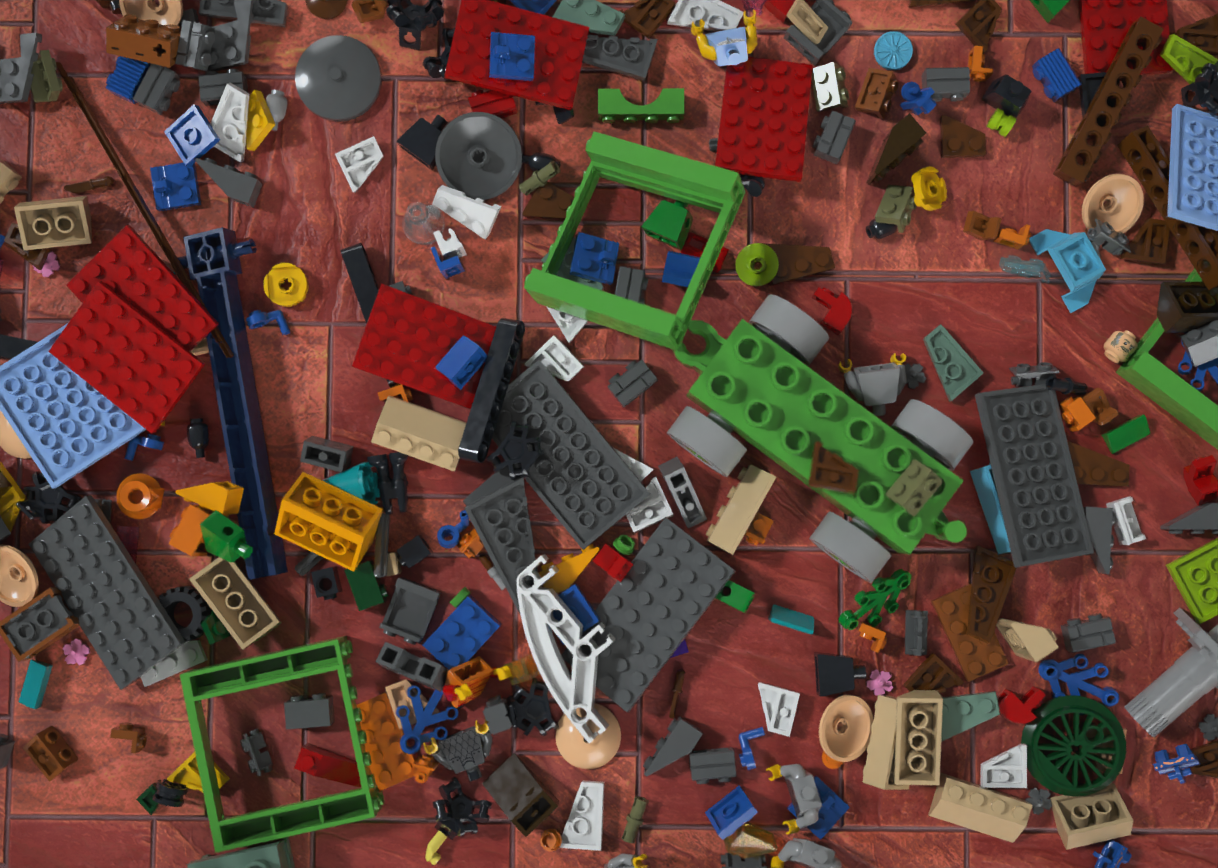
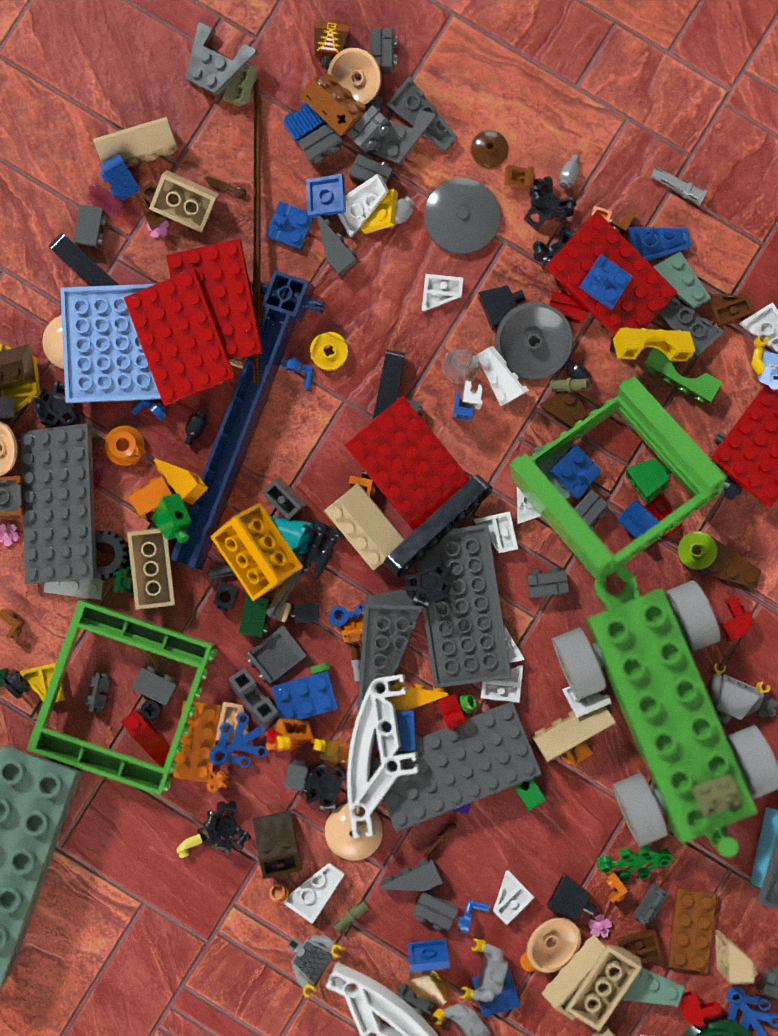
camera: 35 degrees right, 0 degrees up
torso [423,719,493,781] -> none
blue panel [435,335,488,390] -> none
dark grey slope [658,457,707,528] -> none
teal slope [768,605,814,634] -> none
reddish brown wing [808,441,859,494] -> none
reddish brown wing [967,545,1016,644] -> none
none -> black wheel [141,699,162,720]
none -> white wing [562,686,611,718]
none -> yellow arch [613,327,695,362]

